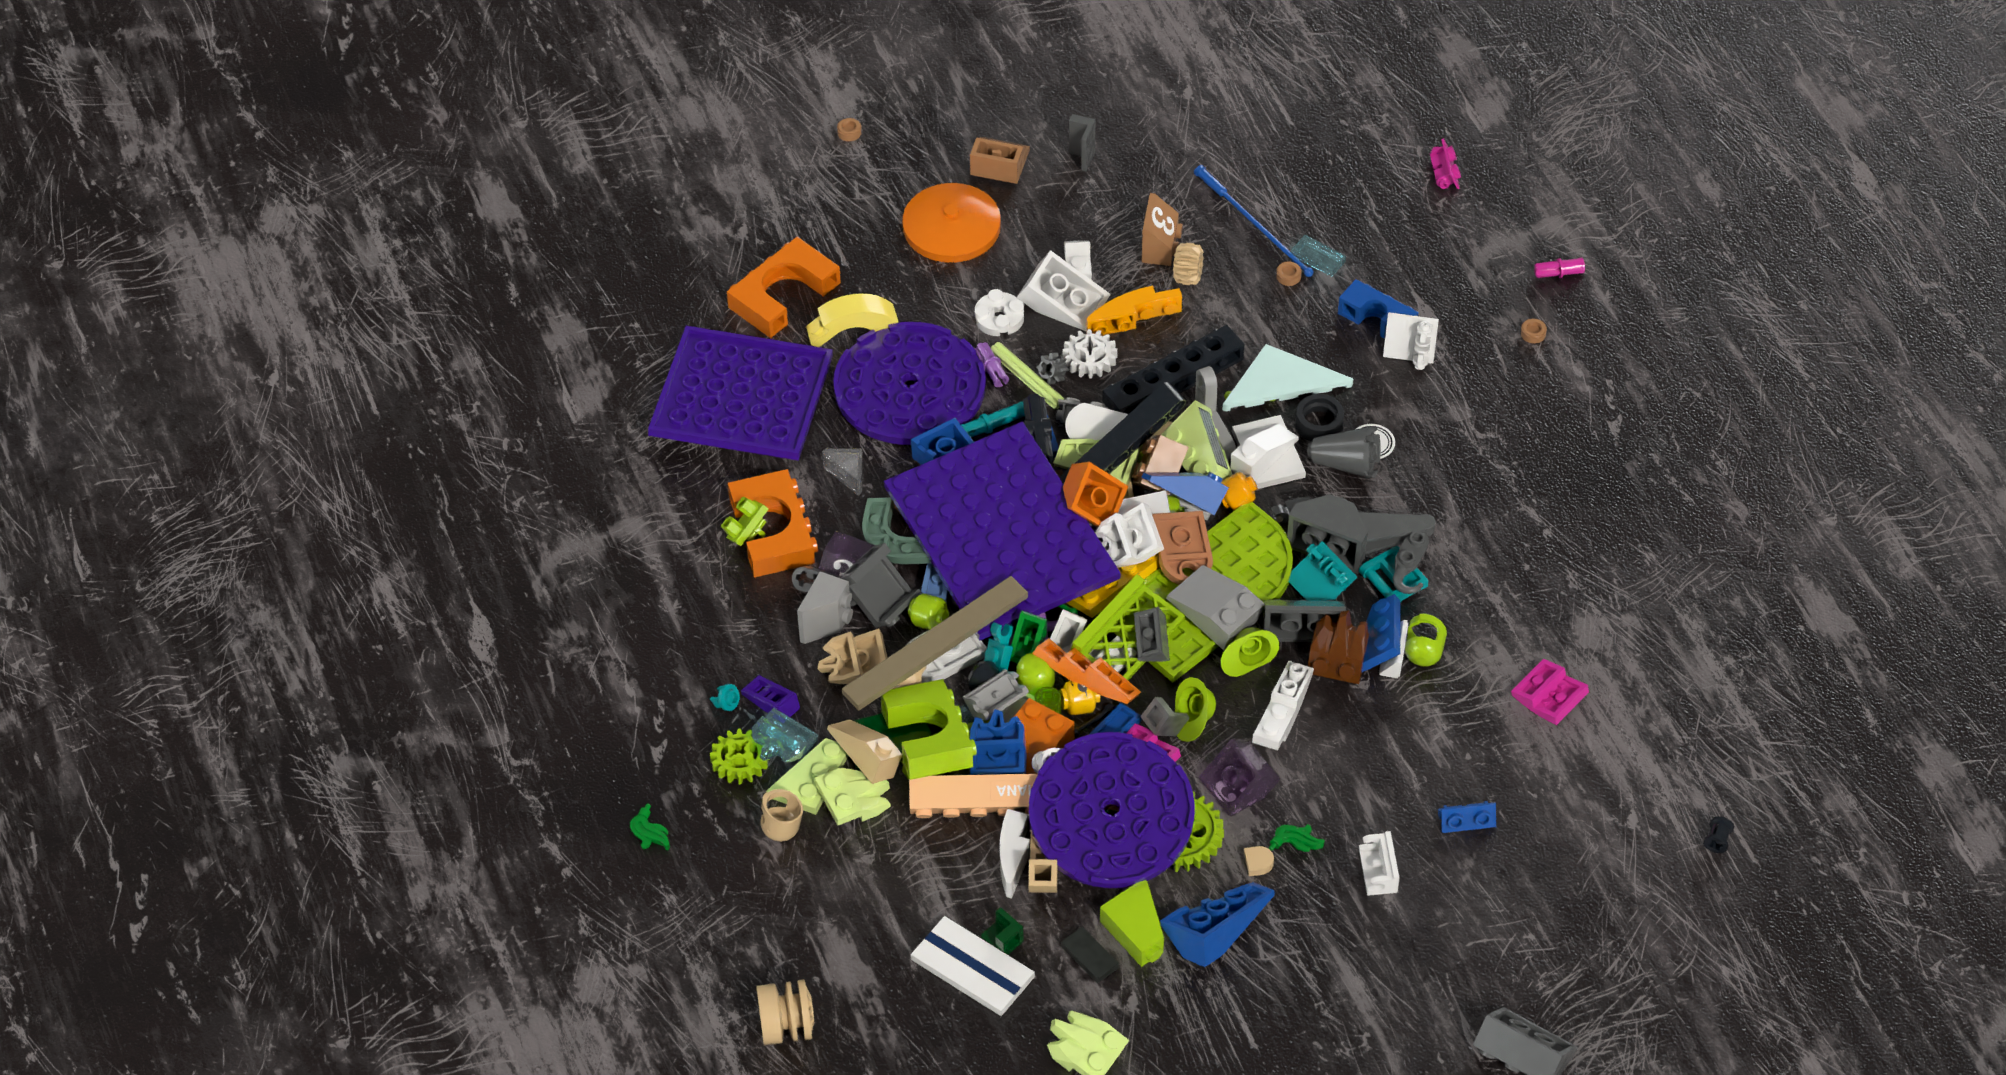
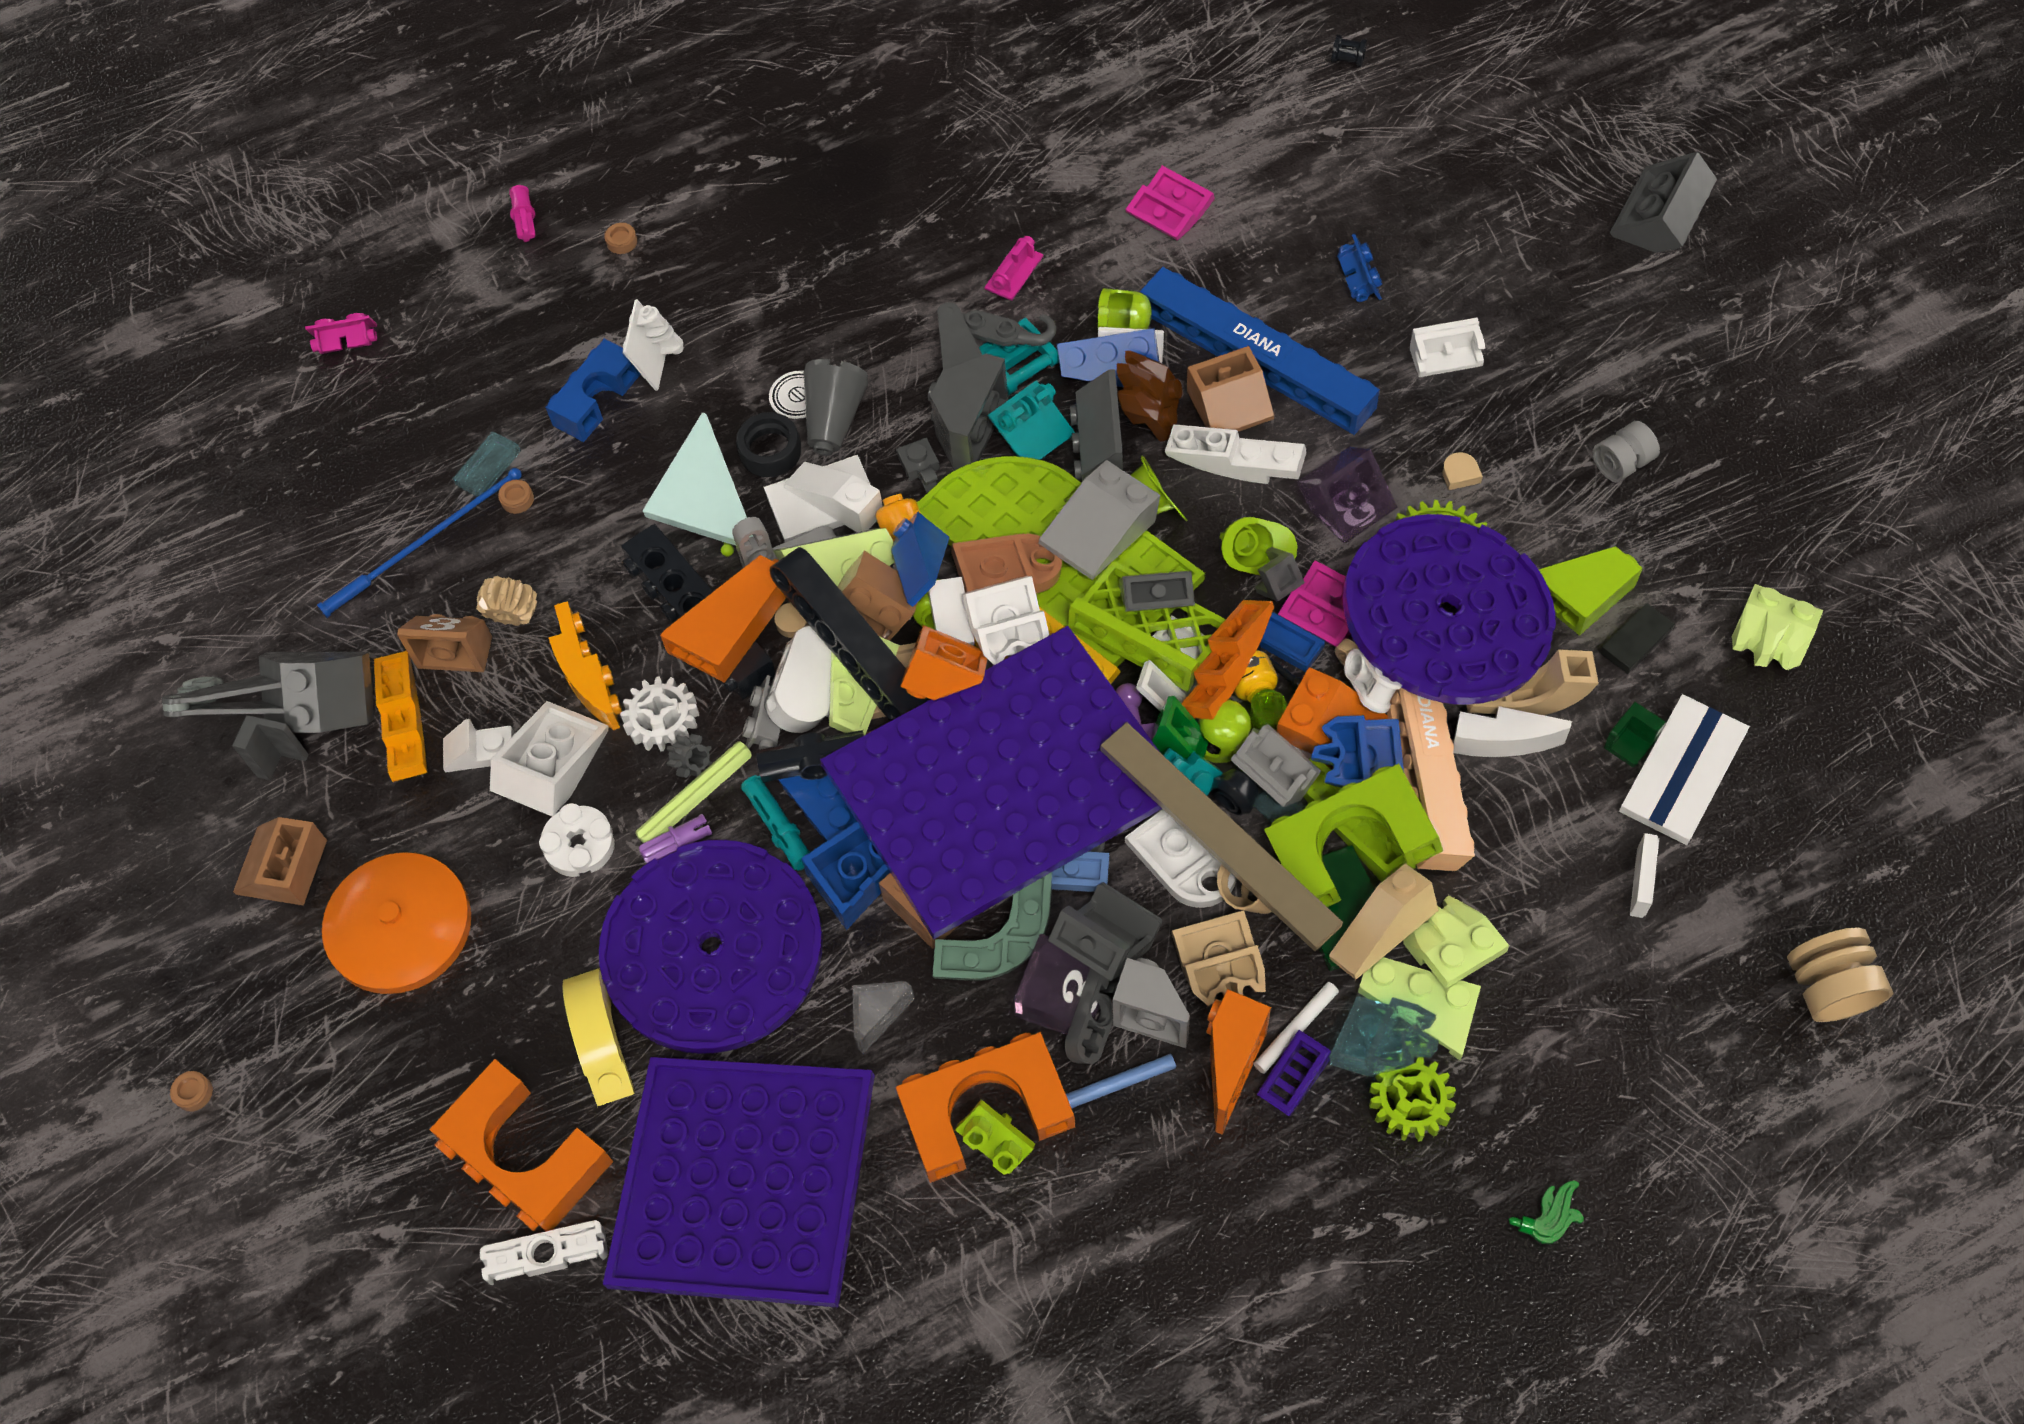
camera: 90 degrees left, 10 degrees up
teal plate [710,684,740,711] -> none
tan helmet [761,789,803,842] -> none
lime head [908,593,949,630] -> none
blue wedge [1160,882,1275,967] -> none
green piece [1269,824,1325,852] -> none
none -> dark grey slope [162,652,374,733]
none -> light orange slope [374,651,427,782]
none -> white piece [480,1220,608,1285]
none -> orange slope [660,555,786,683]
none -> dark pink hinge [984,236,1043,301]
none -> medium blue bar [1066,1054,1176,1108]
none -> blue brick [1140,267,1380,435]
none -> medium nougat slope [1187,346,1274,432]
none -> orange slope [1206,989,1271,1135]
none -> white bar [1253,982,1339,1074]
none -> light grey wheel [1593,421,1660,482]
none -> white tile [1630,833,1659,918]

